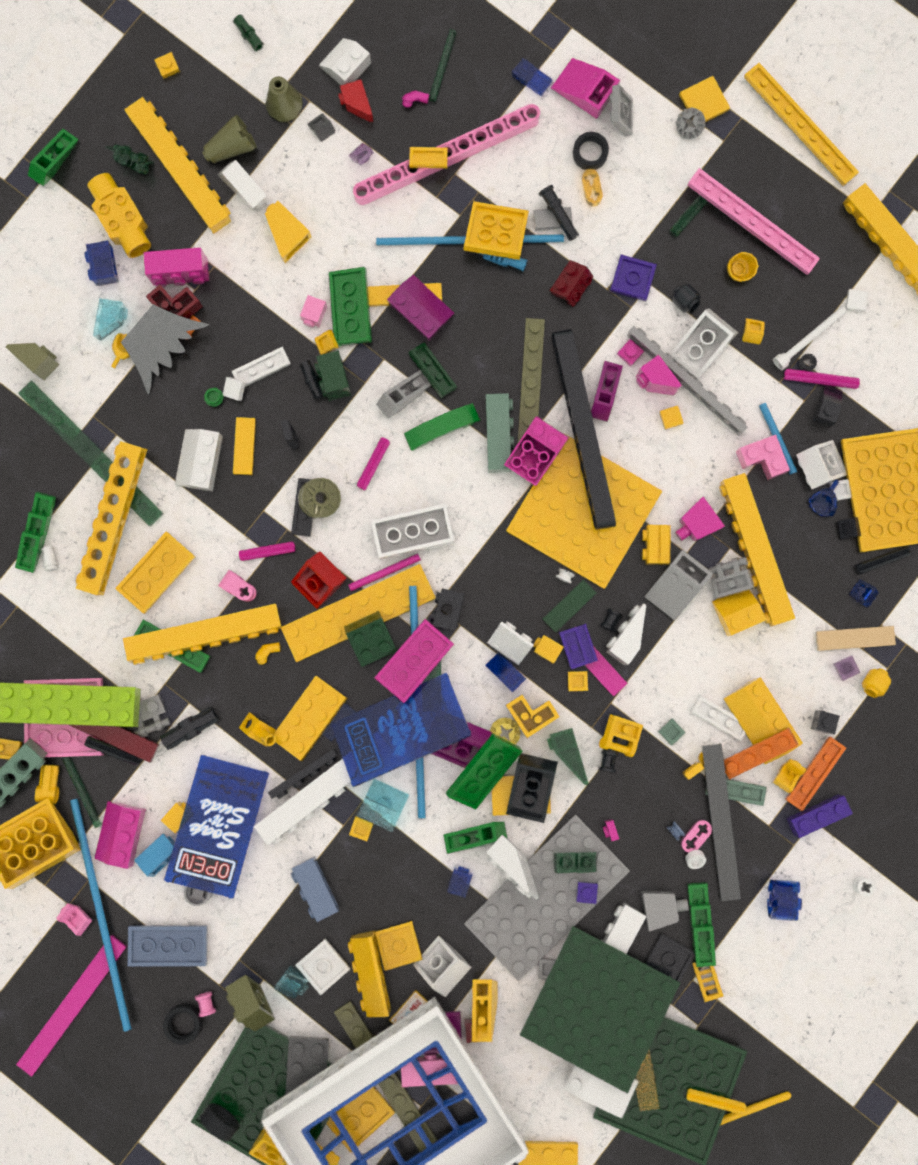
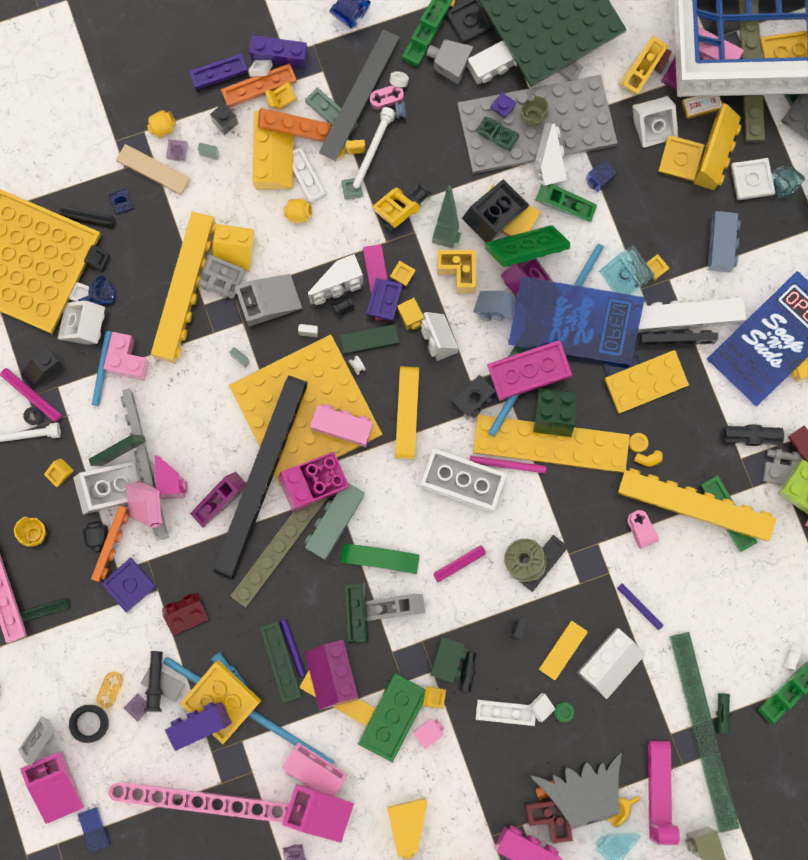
camera: 155 degrees left, 5 degrees down
yellow brick [76,441,148,595] -> none
yellow plate [115,531,196,614] -> none
dark pink axle [239,542,295,561] -> none
yellow bracket [239,712,276,746] -> none
red slope [291,551,347,609] -> none
yellow tile [409,147,448,168] -> none
clear blue slope [485,652,526,693] -> none
light yellow gear [490,718,521,744] -> none
dark pink plate [603,819,619,841] -> none
dark pink plate [617,339,644,366] -> none
yellow brick [642,525,671,565] -> none
yellow tile [659,405,684,430] -> none
dark pink torso [675,496,725,542] -> none
none -> dark green tile [89,434,146,466]
none -> orange plate [91,505,130,583]
none -> clear purple plate [124,693,147,722]
none -> bright pink piece [126,481,162,528]
none -> dark purple brick [165,701,232,751]
none -> dark purple plate [189,54,248,90]
none -> sand green tile [198,143,219,160]
none -> sand green tile [229,347,250,368]
none -> white tile [249,60,273,76]
none -> dark green plate [260,621,302,703]
none -> dark purple bar [280,619,306,677]
none -> bright pink brick [282,742,348,796]
none -> dark pink slope [282,784,354,843]
none -> yellow head [283,199,313,224]
none -> white tile [298,324,319,337]
none -> bright pink brick [310,404,373,447]
none -> white piece [353,107,396,189]
none -> yellow beam [395,366,419,459]
none -> sand blue brick [473,291,518,322]
none -> olive hair [520,96,549,125]
none -> dark purple bar [617,583,664,630]
none -> yellow tile [629,433,648,453]
none -> dark pink beam [648,741,680,845]
none -> dark green pin [716,693,732,734]

